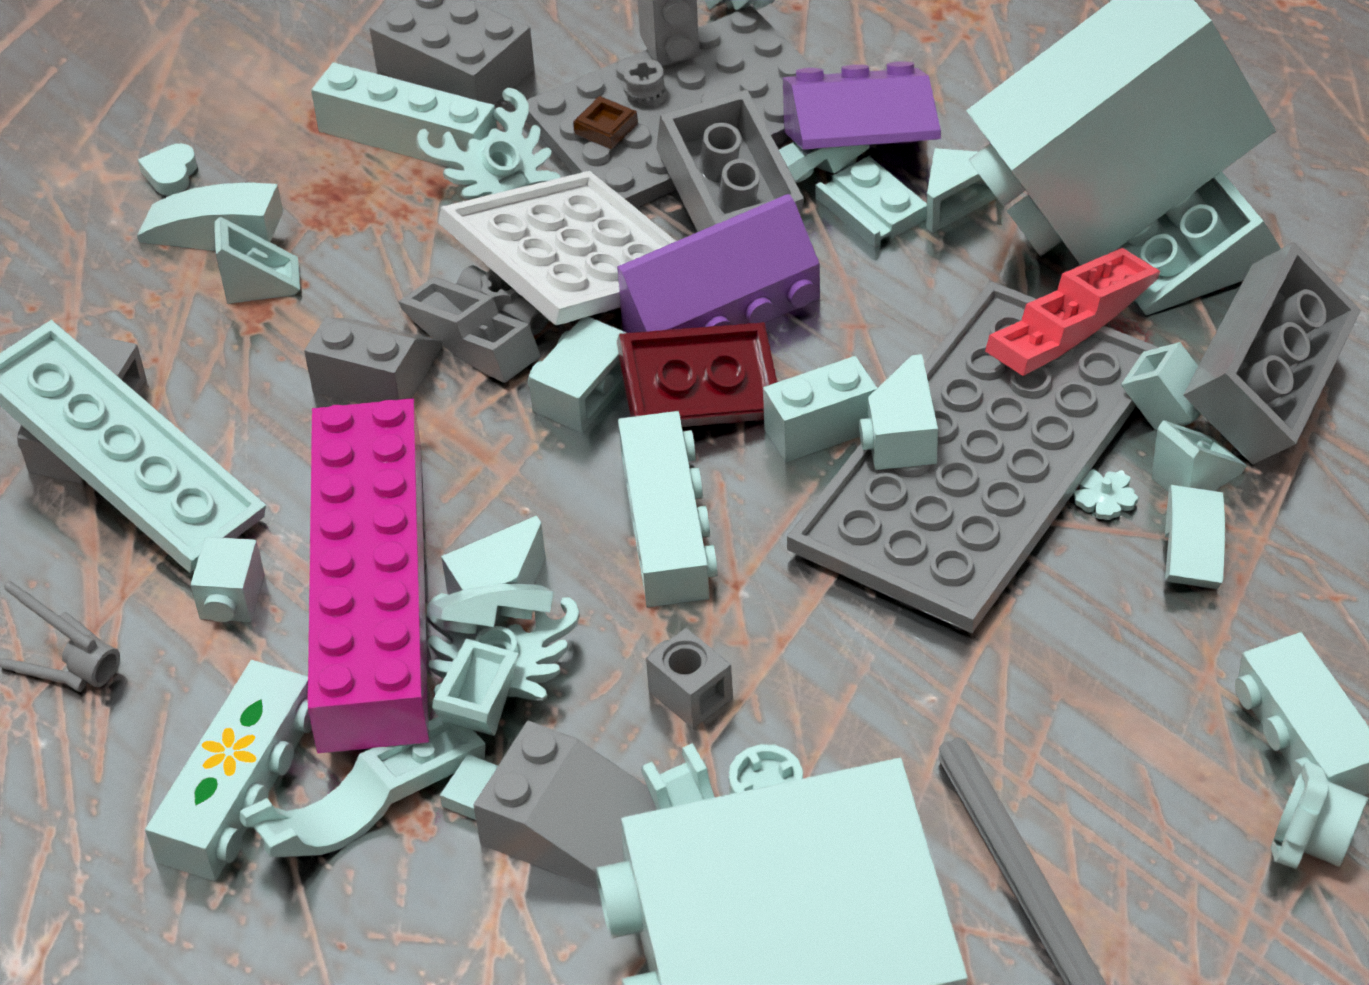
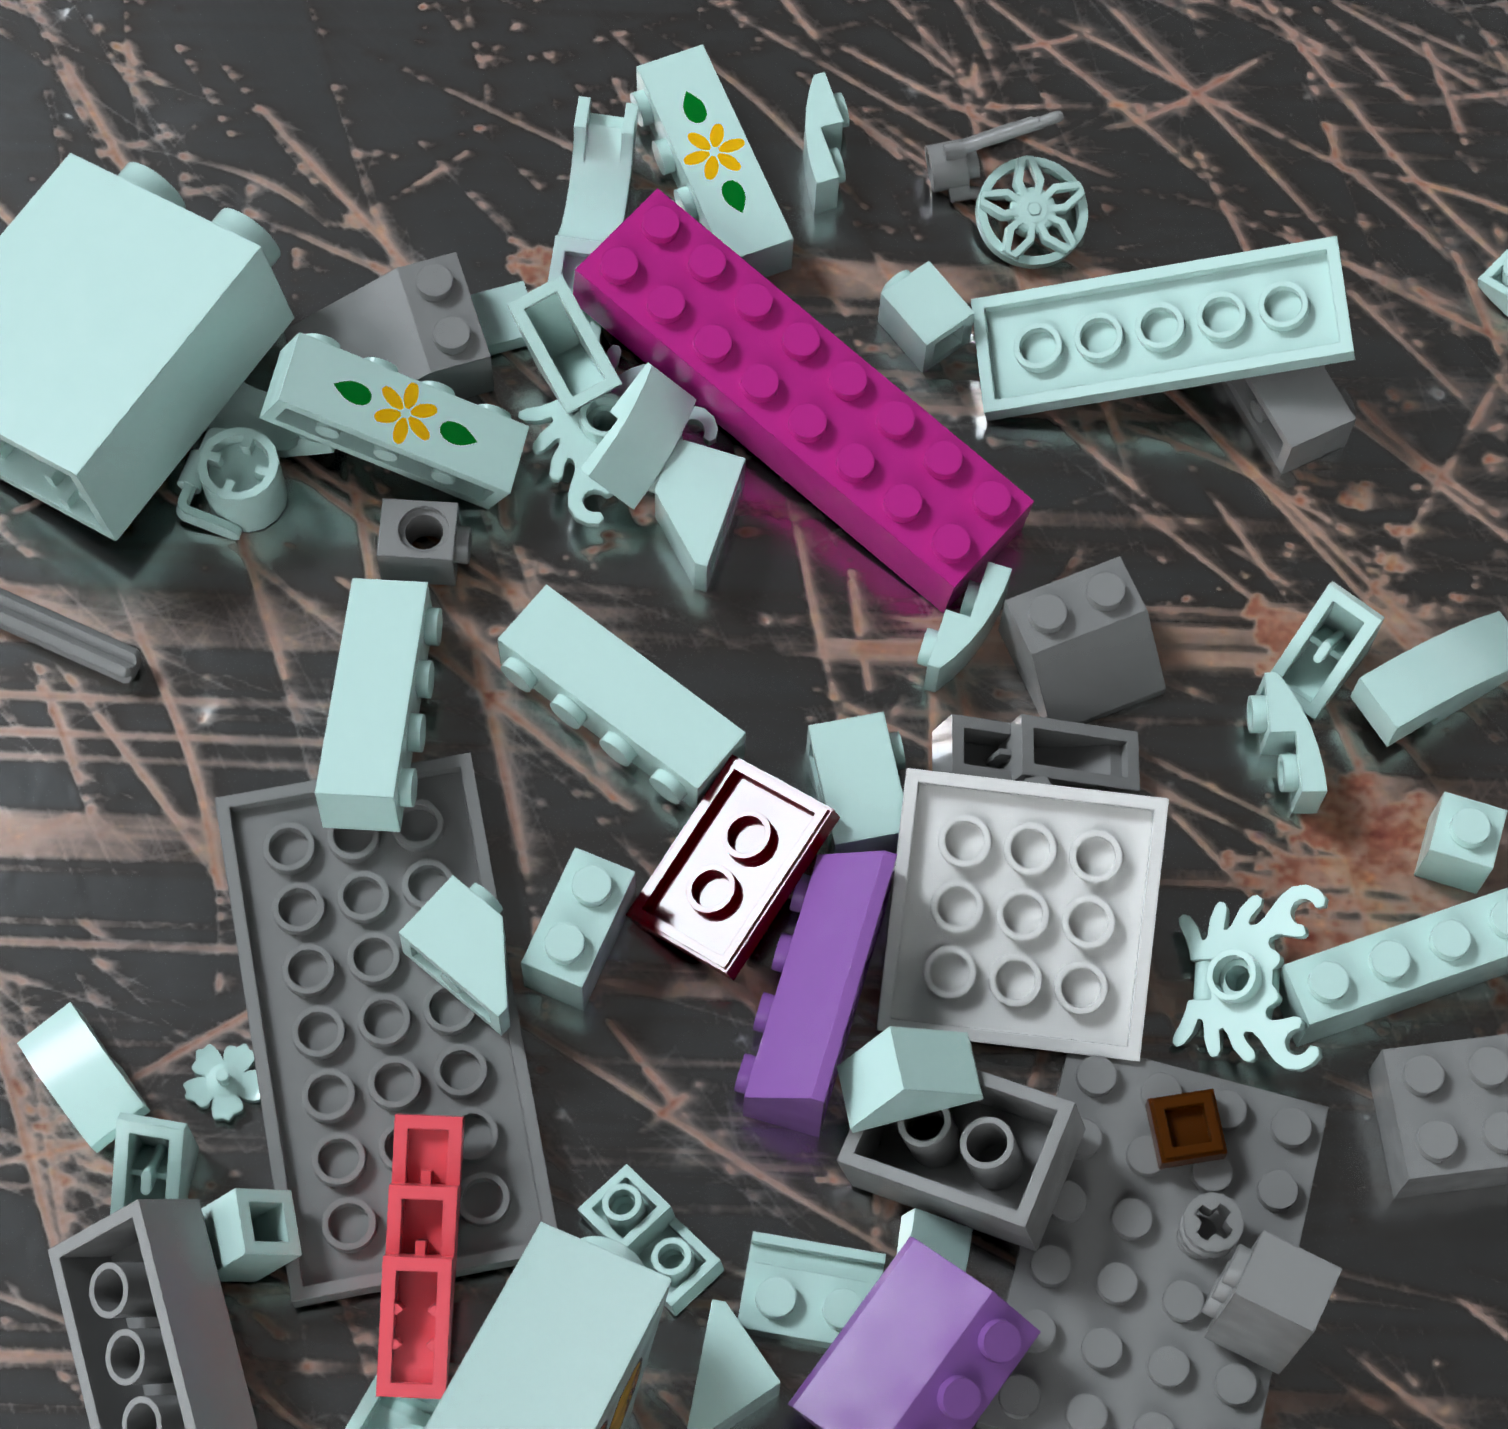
camera: 130 degrees right, 20 degrees up
none -> light aqua brick [260,332,529,509]
none -> light aqua brick [315,578,443,832]
none -> light aqua slope [577,1164,725,1316]
none -> light aqua slope [803,72,850,214]
none -> light aqua slope [837,1026,984,1133]
none -> light aqua slope [917,562,1012,693]
none -> light aqua wheel [975,155,1088,269]
none -> light aqua slope [1247,672,1328,814]
none -> light aqua brick [1414,791,1508,894]

